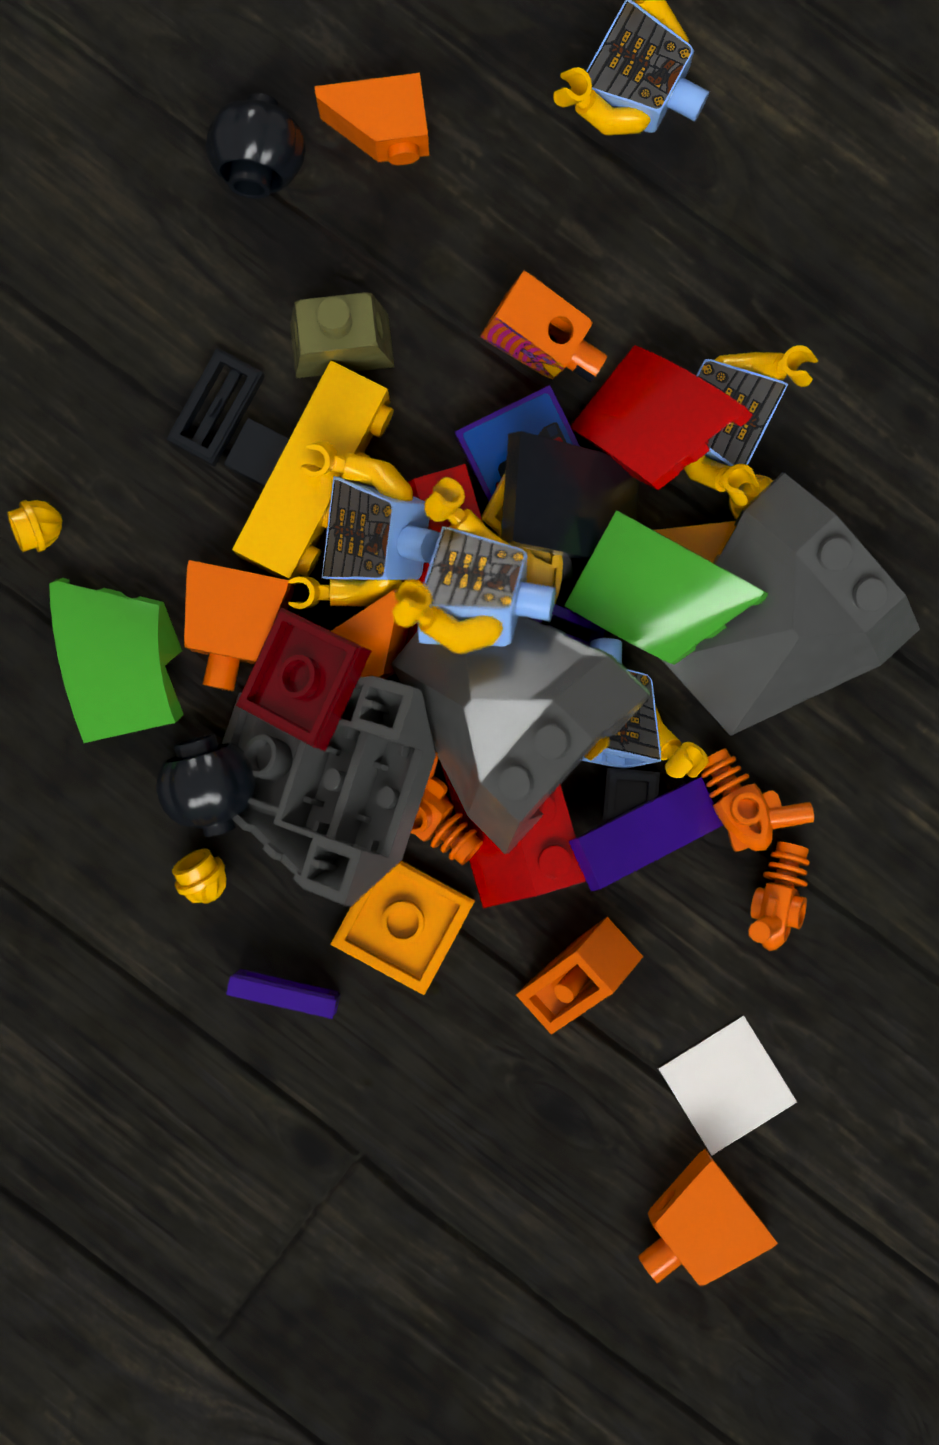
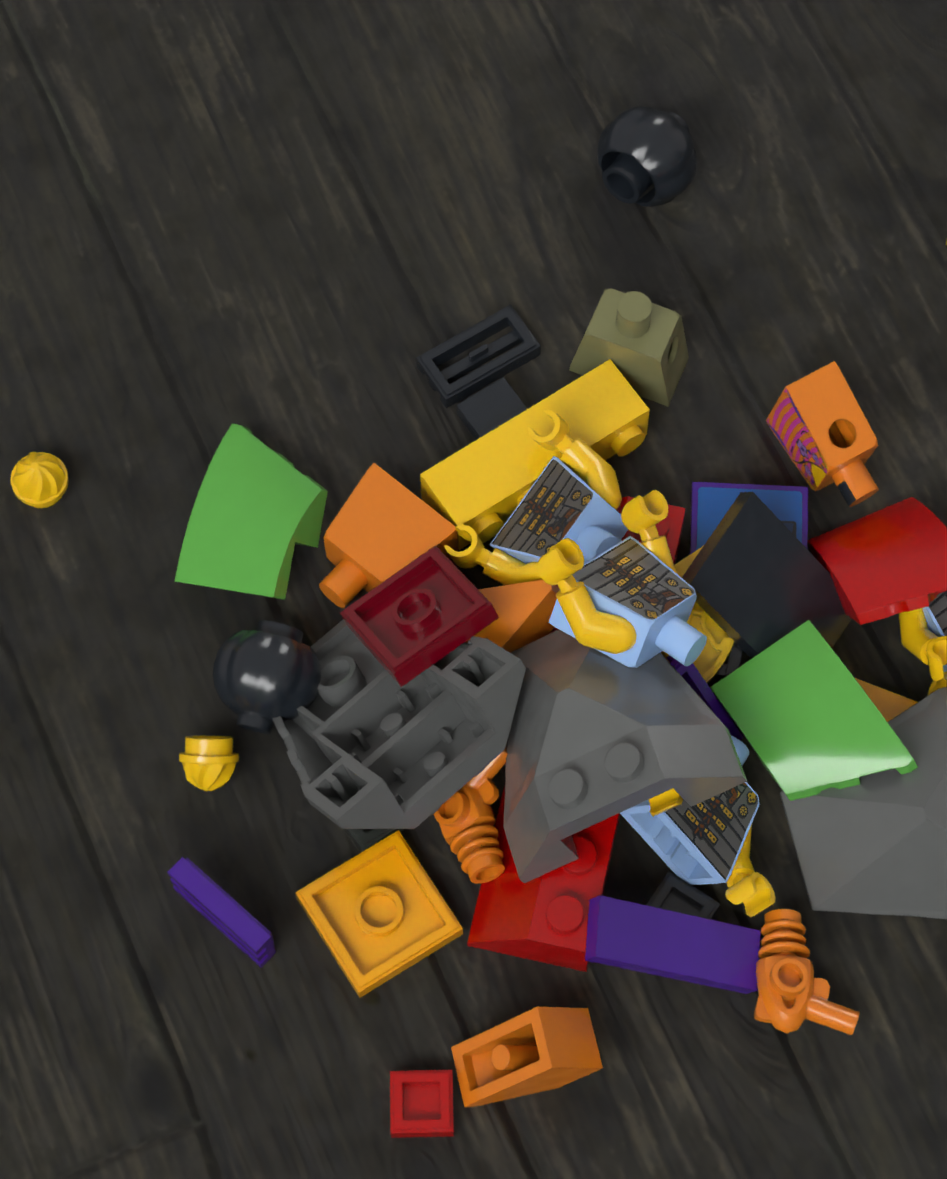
camera: 30 degrees right, 20 degrees down
yellow plate [7,500,62,552] -> none
orange slope [314,73,429,165] -> none
orange piece [749,842,810,951] -> none
none -> red tile [390,1070,454,1138]

